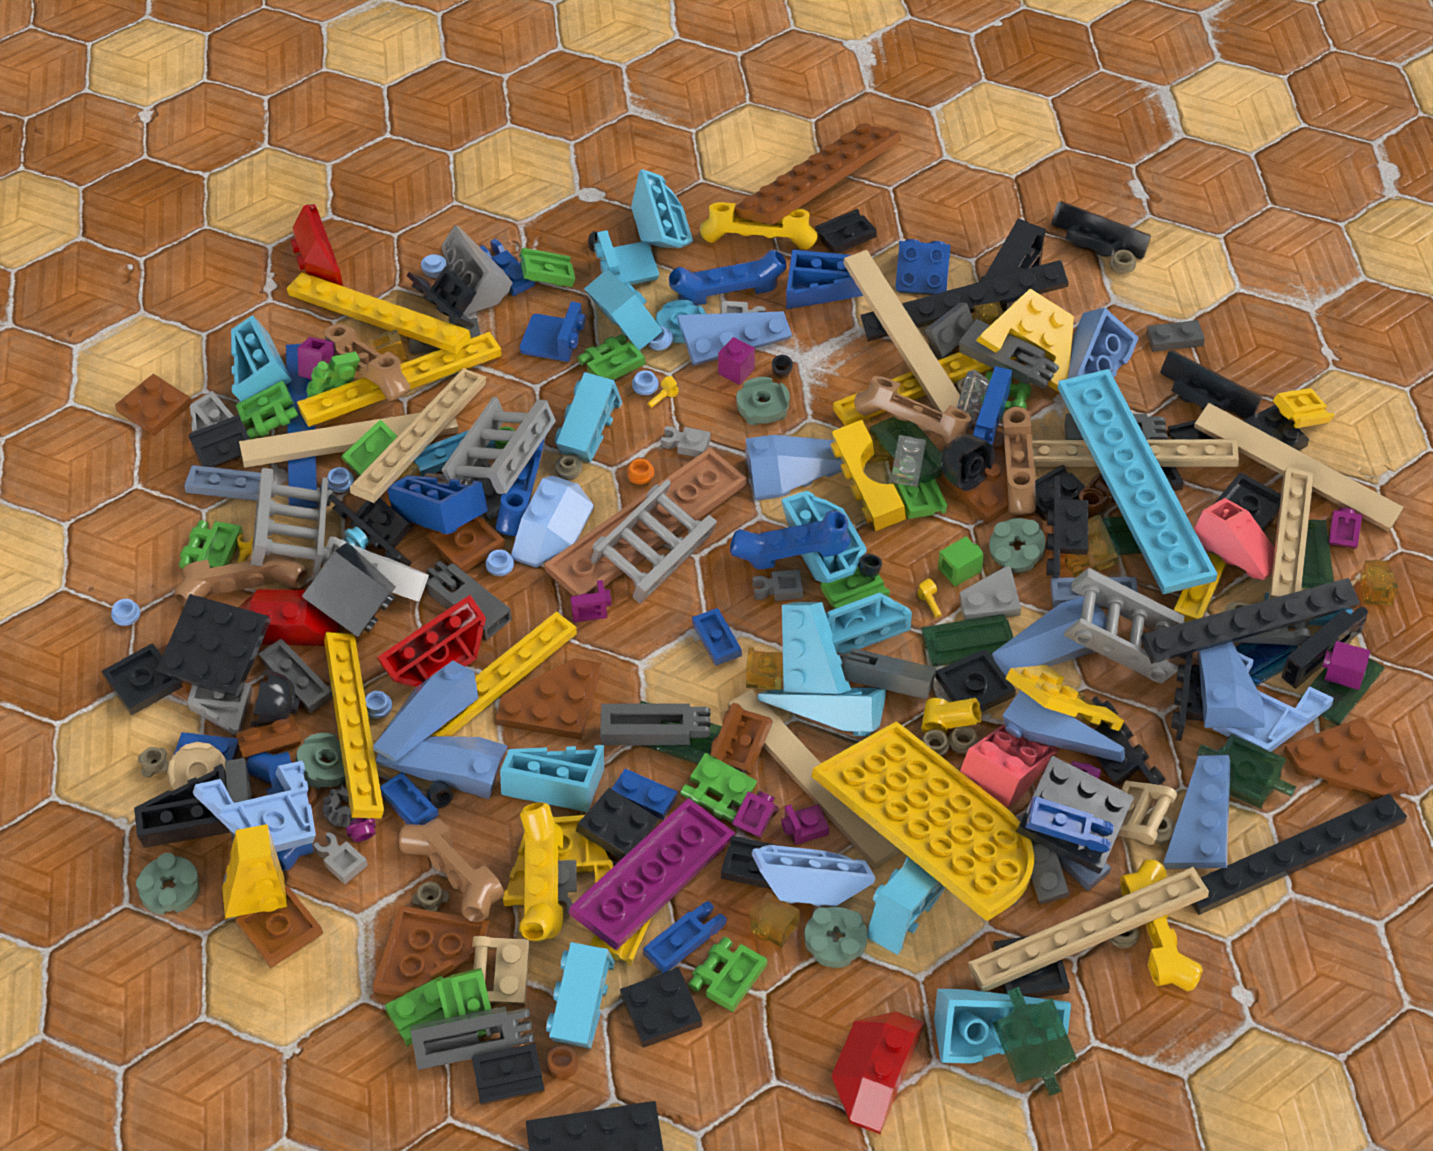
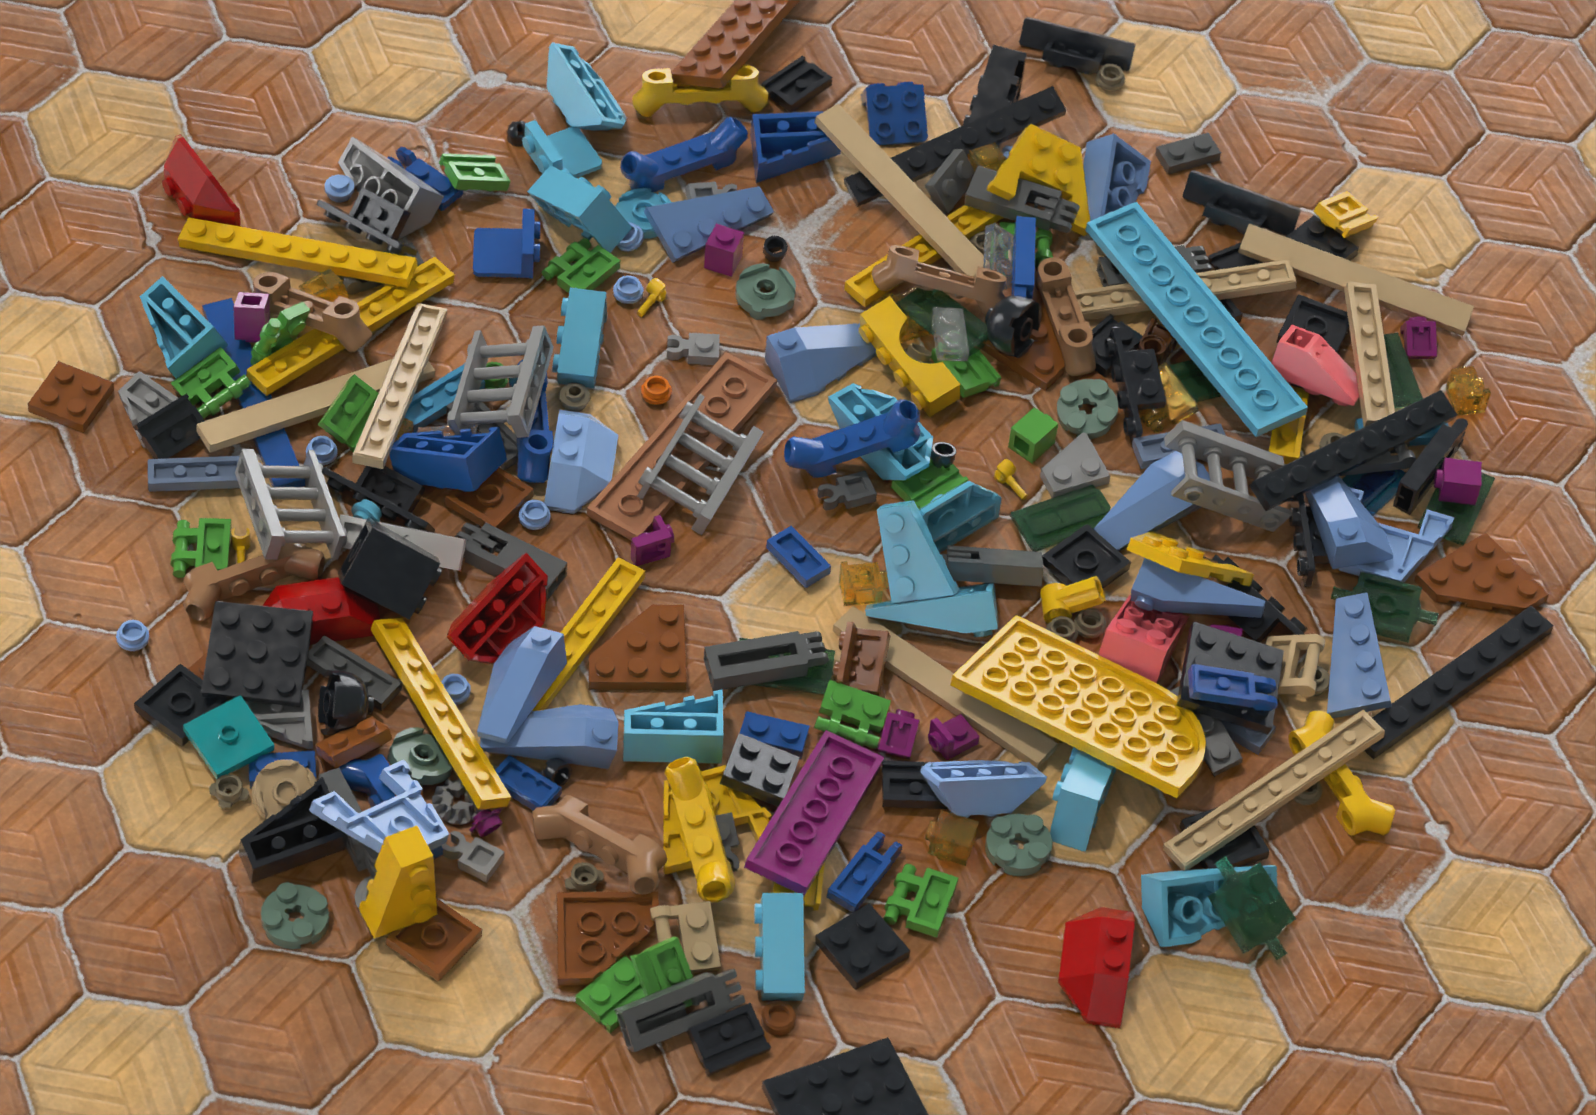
camera: 20 degrees left, 0 degrees up
none -> teal plate [183,695,275,780]
none -> dark tan plate [904,343,932,364]

